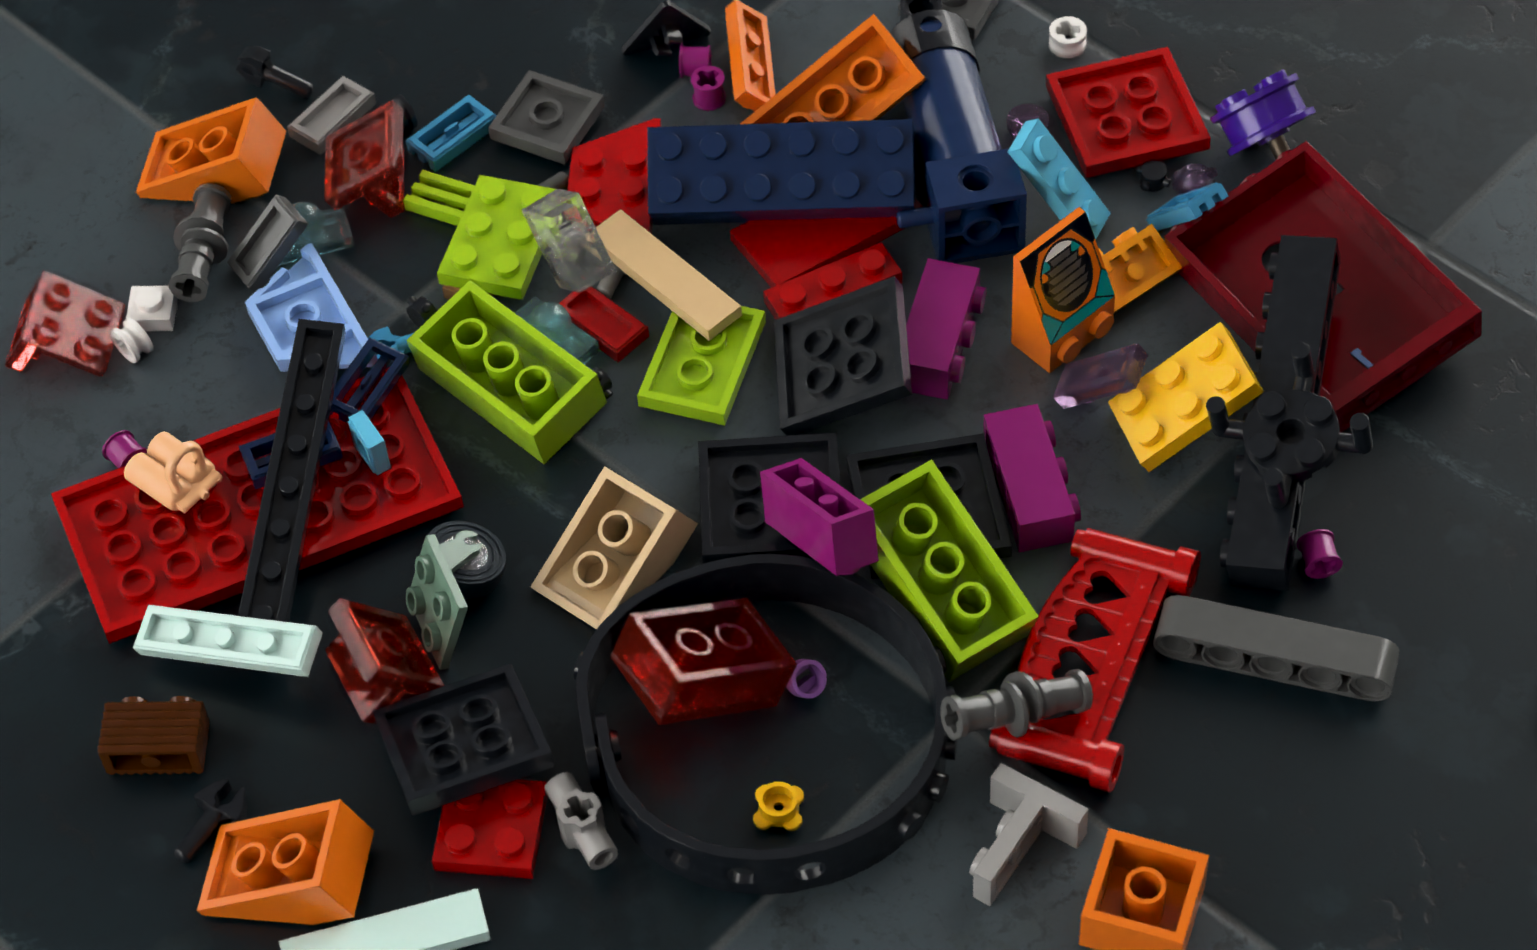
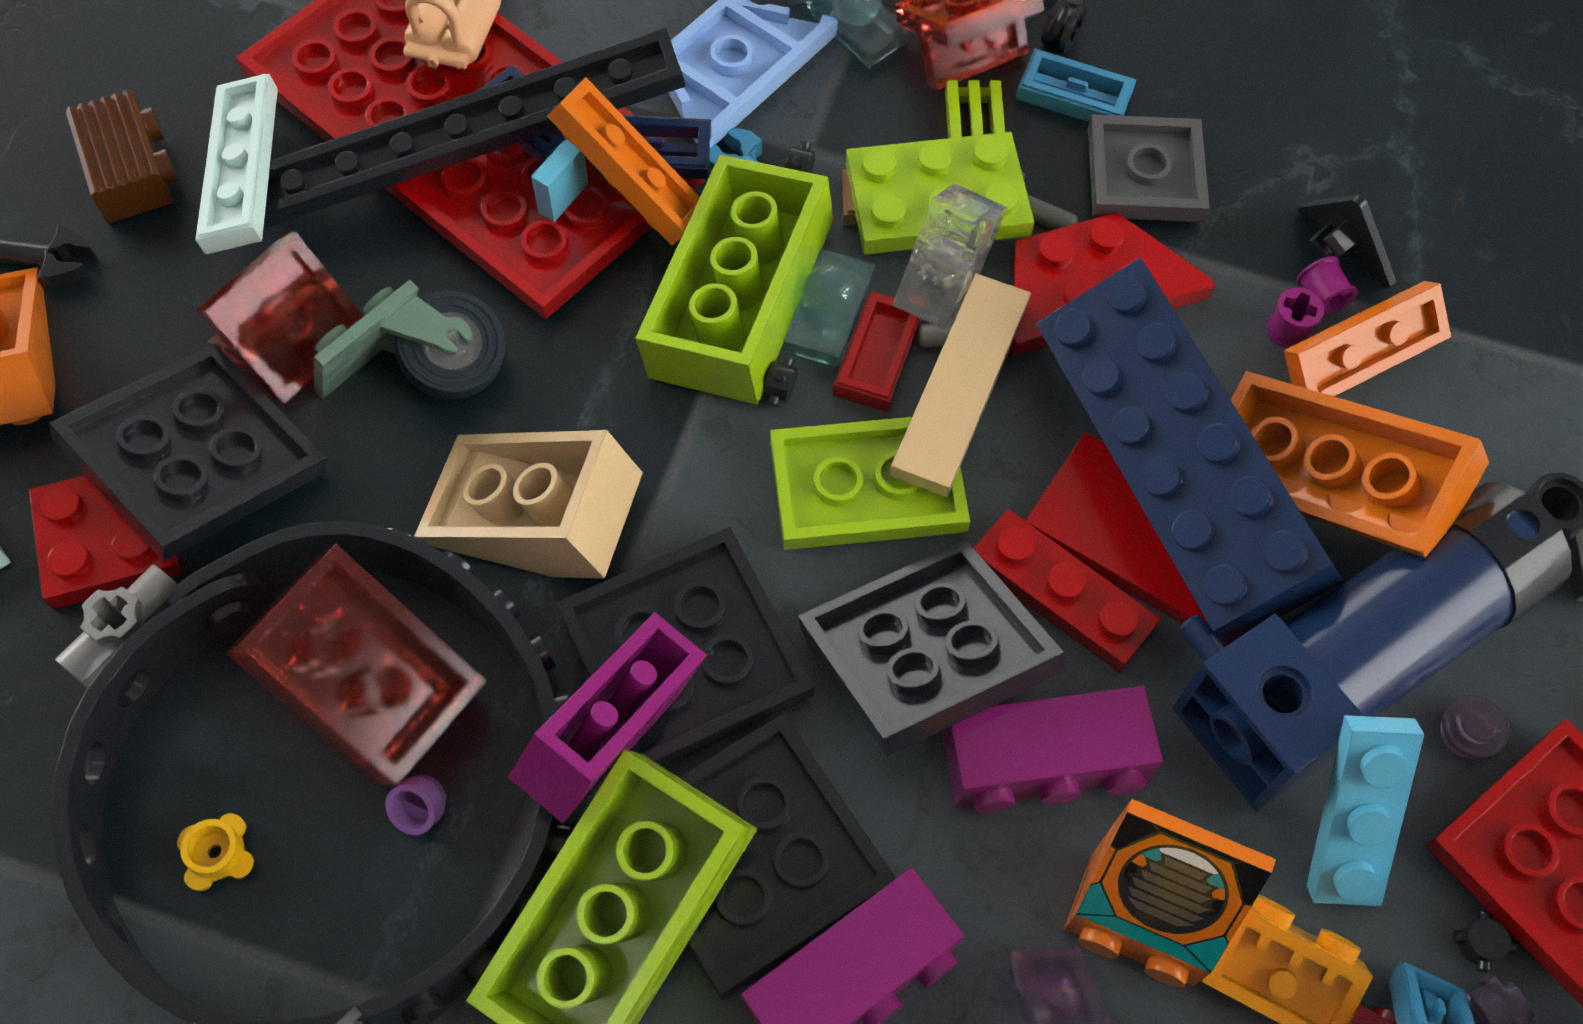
camera: 60 degrees right, 10 degrees up
none -> orange plate [547,77,700,246]

